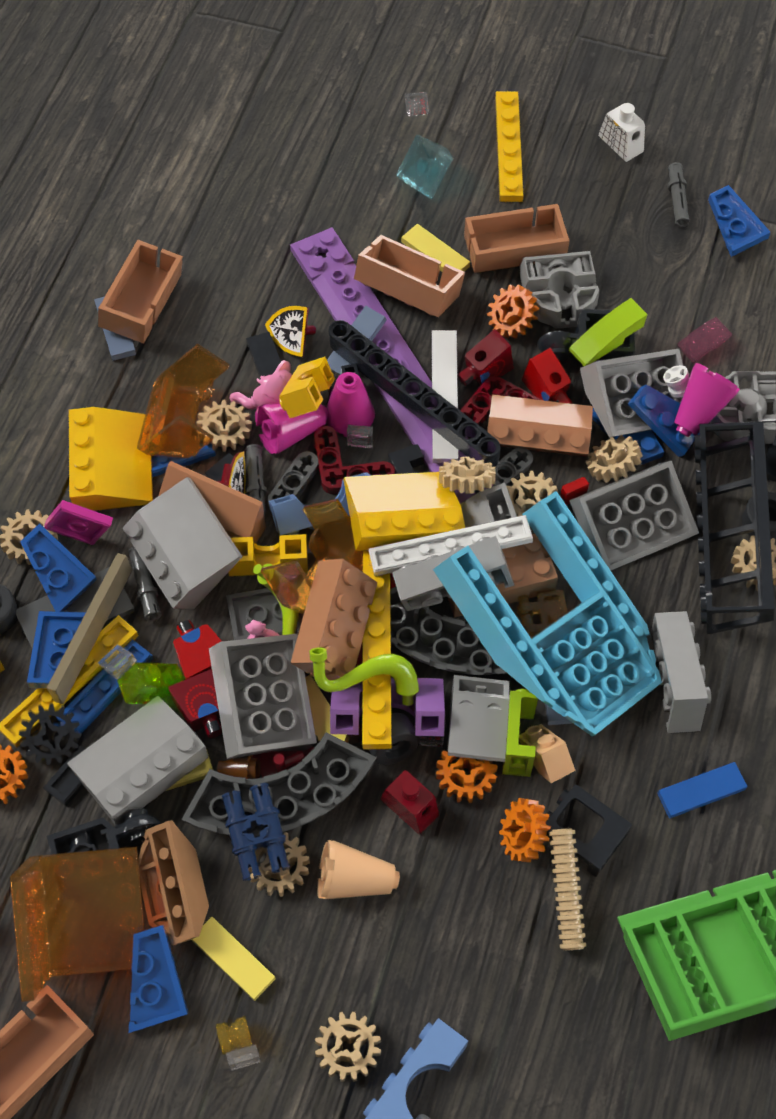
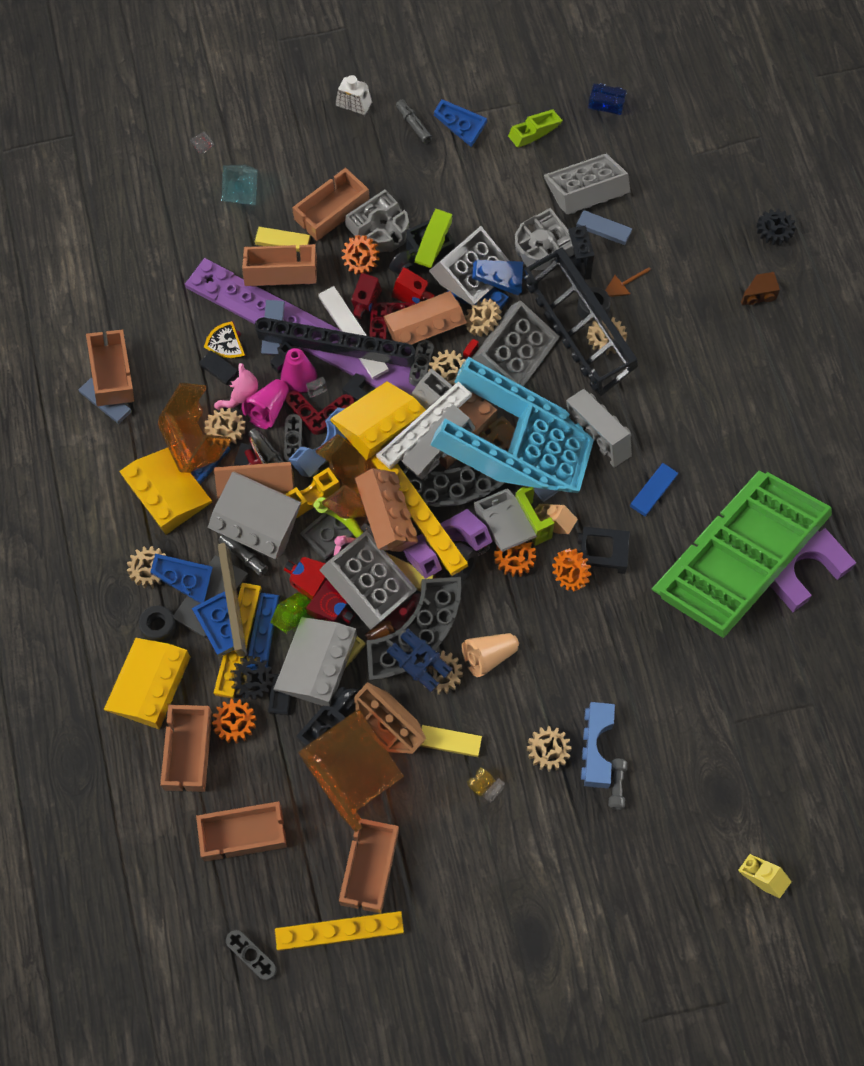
camera: 30 degrees left, 5 degrees up
dark pink tile [44,500,113,545] -> none
clear tile [98,644,137,679] -> none
blue wing [128,925,188,1033] -> none
yellow arch [279,357,335,418] -> none
lime animal [309,647,419,706] -> none
dark red torso [380,770,439,835] -> none
tan gear [439,457,496,494] -> none
yellow plate [495,91,523,202] -> none
tan piece [549,828,586,950] -> none
white wheel [663,365,689,398] -> none
dark pink cone [674,363,740,437] -> none
clear pink slope [677,317,732,364] -> none

